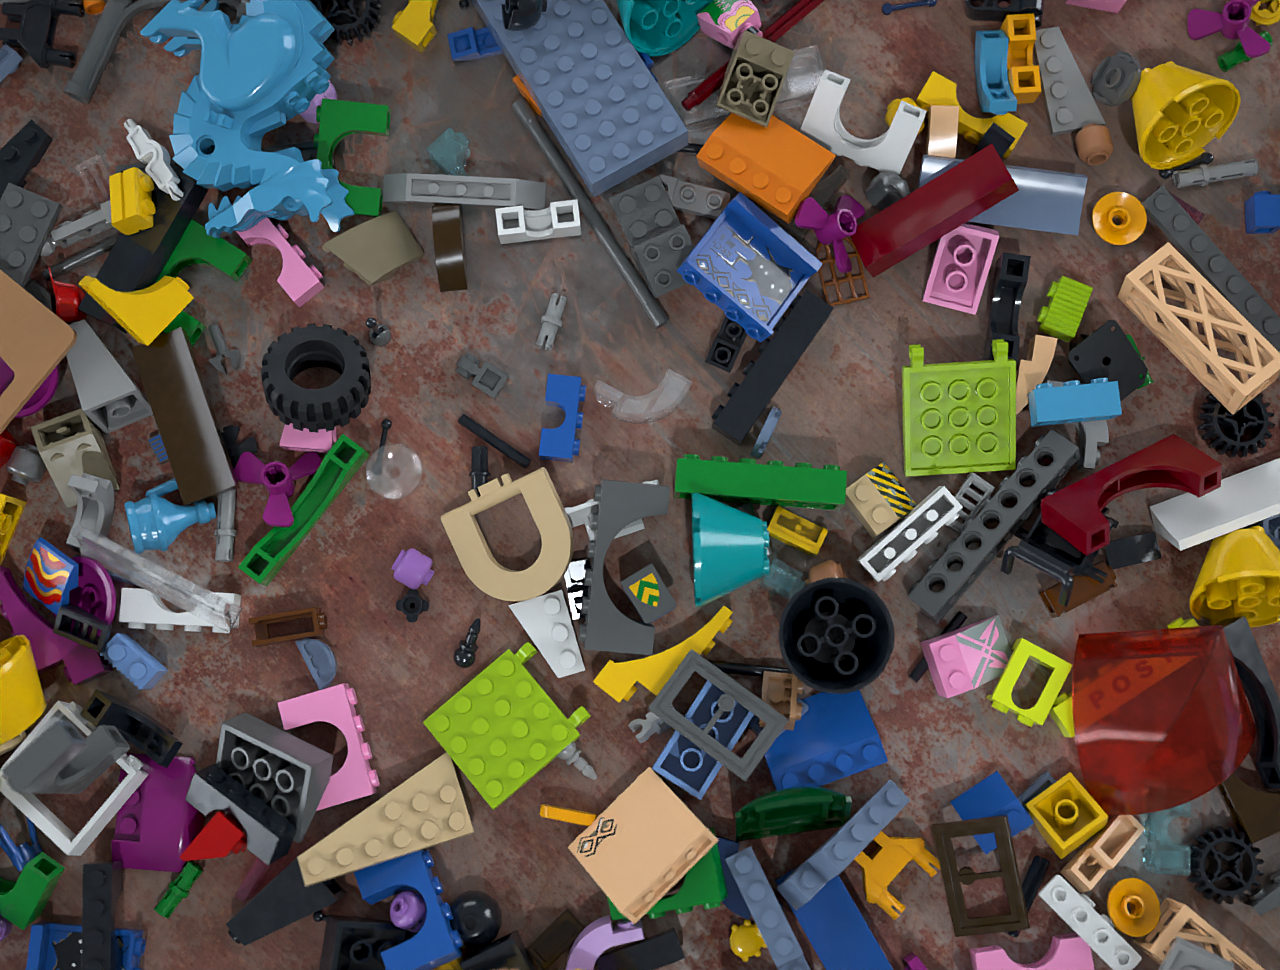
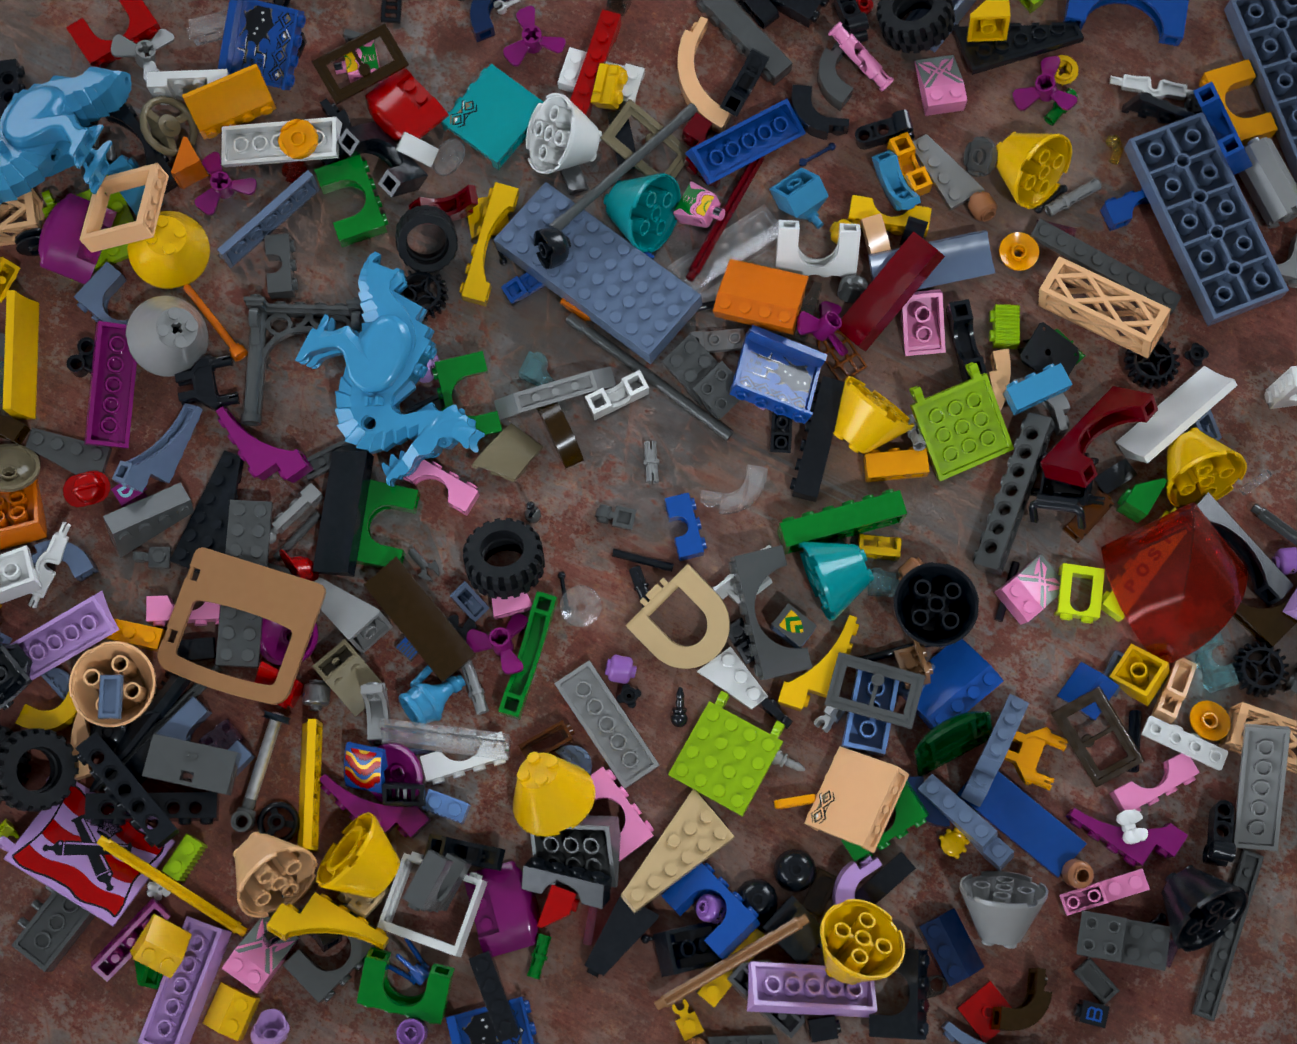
camera: 20 degrees left, 5 degrees down
yellow arch [78,276,194,346] -> none
yellow brick [109,167,156,235] -> none
white piece [124,119,183,201] -> none
dark tan slope [716,30,795,127] -> none
sand blue tile [750,406,782,459] -> none
slope [845,462,917,538] -> none
white brick [856,486,963,582] -> none
light grey slope [948,473,995,535] -> none
none -> magenta arch [216,406,314,483]
none -> sand blue slope [450,581,489,622]
none -> yellow cone [513,752,596,837]
none -> light grey plate [554,660,660,789]
none -> black plate [759,698,793,729]
none -> dark azure piece [769,167,829,229]
none -> black cylinder [773,849,816,892]
none -> yellow cone [833,376,914,454]
none -> light orange brick [863,447,930,482]
none -> light grey pin [907,414,926,451]
none -> green slope [1116,478,1168,524]

